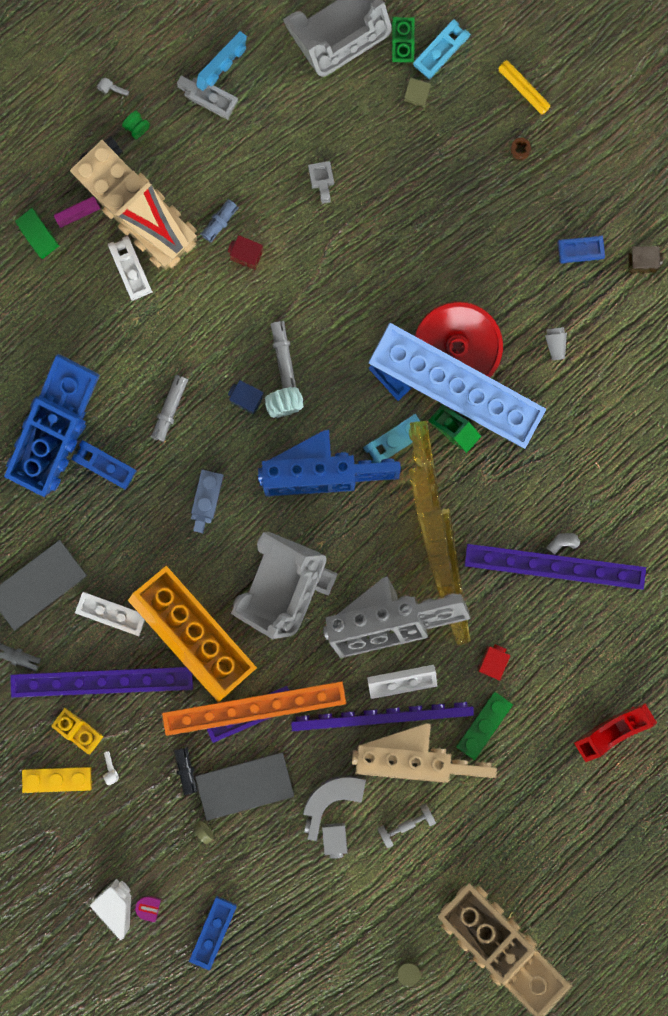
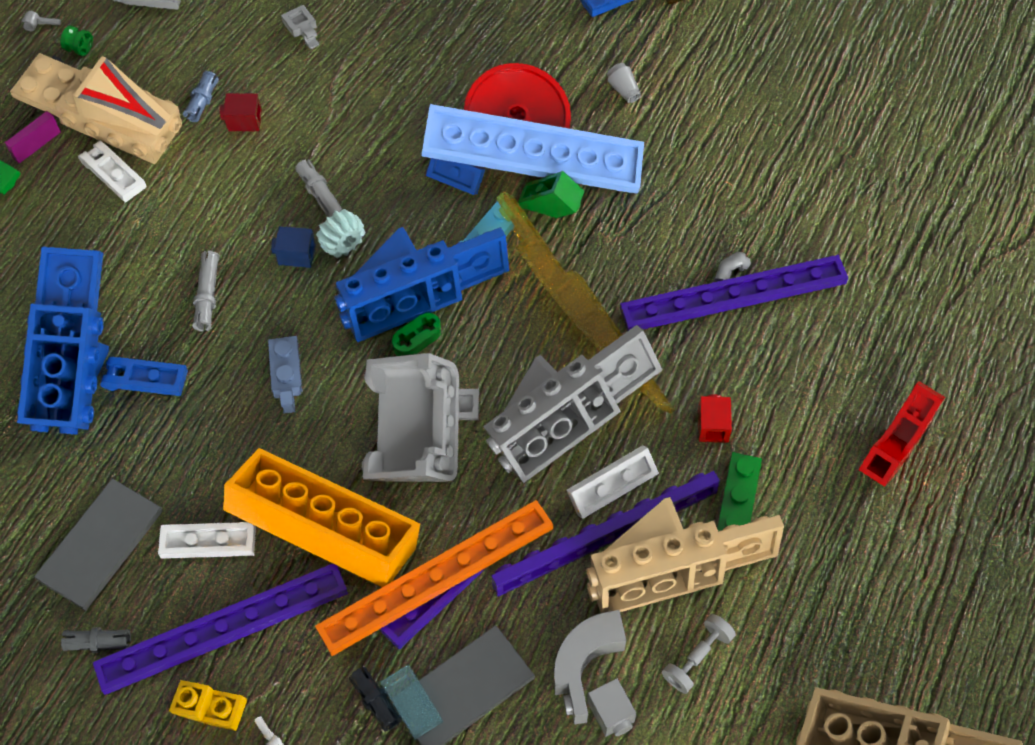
camera: 15 degrees left, 25 degrees down
none -> clear light blue tile [380,664,443,740]
none -> green beam [392,313,441,356]

